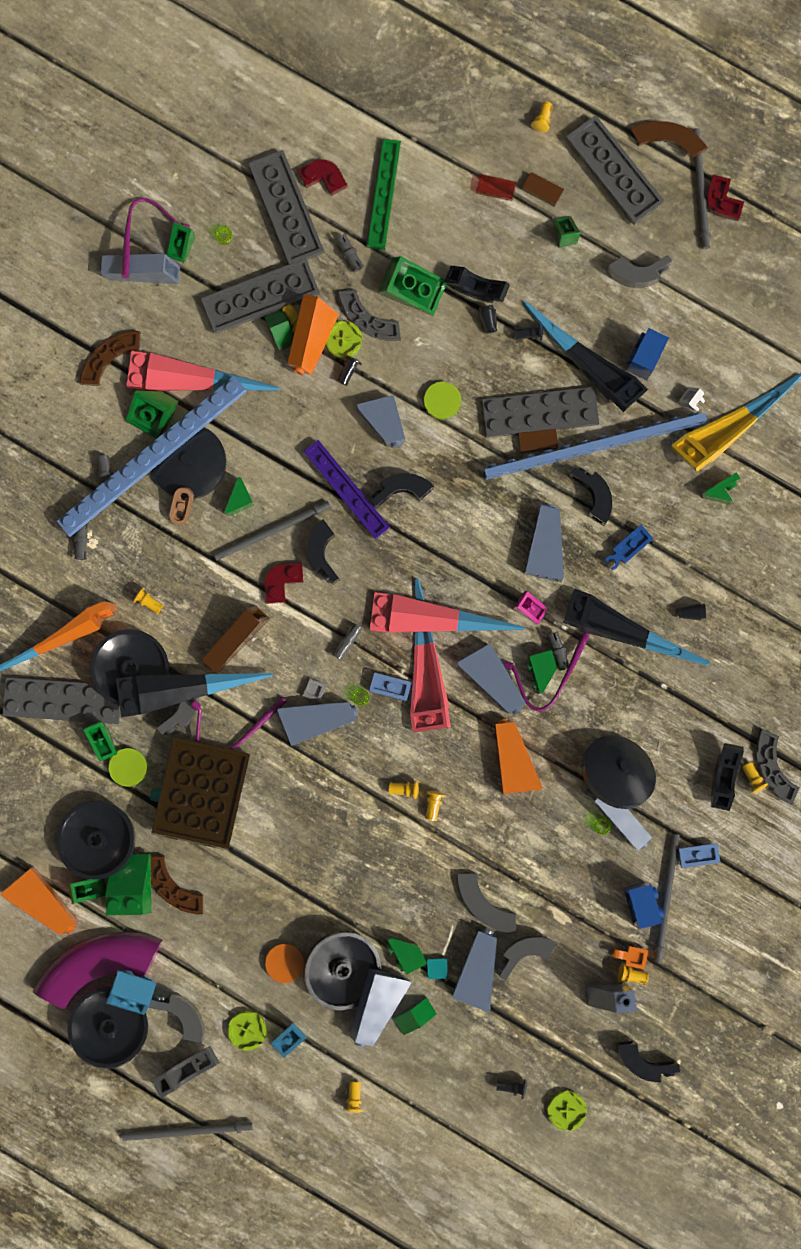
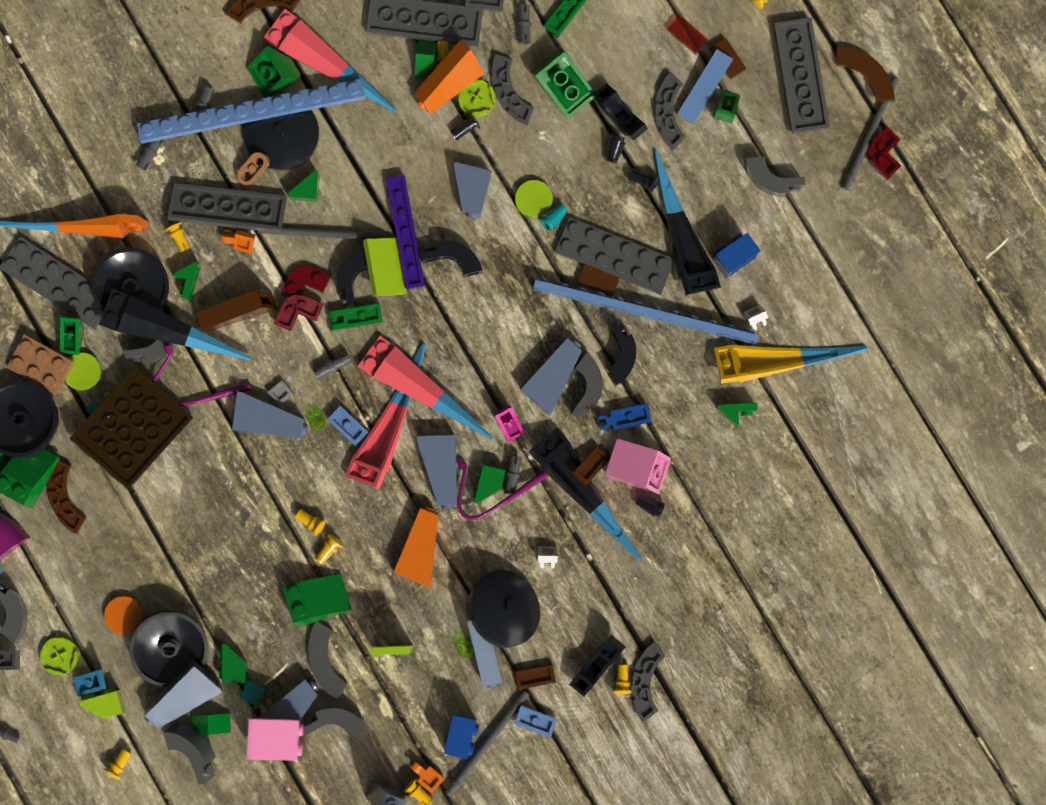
camera: 30 degrees right, 0 degrees up
none -> medium nougat plate [7,334,75,395]
none -> lime slope [79,688,126,719]
none -> dark grey arch [163,724,216,785]
none -> dark grey plate [167,183,287,233]
none -> green slope [172,262,201,302]
none -> orange plate [221,229,256,254]
none -> bright pink slope [247,717,304,760]
none -> dark red plate [273,294,324,331]
none -> green slope [283,574,352,628]
none -> green plate [327,303,383,332]
none -> lime tile [363,238,407,297]
none -> lime tile [370,645,413,655]
none -> reddish brown tile [514,664,556,690]
none -> white tile [538,546,557,568]
none -> teal cone [540,203,568,231]
none -> reddish brown tile [571,445,610,486]
none -> dark grey arch [572,353,603,419]
none -> bright pink slope [605,439,671,494]
none -> dark grey tile [654,71,686,151]
none -> medium blue tile [677,50,733,124]

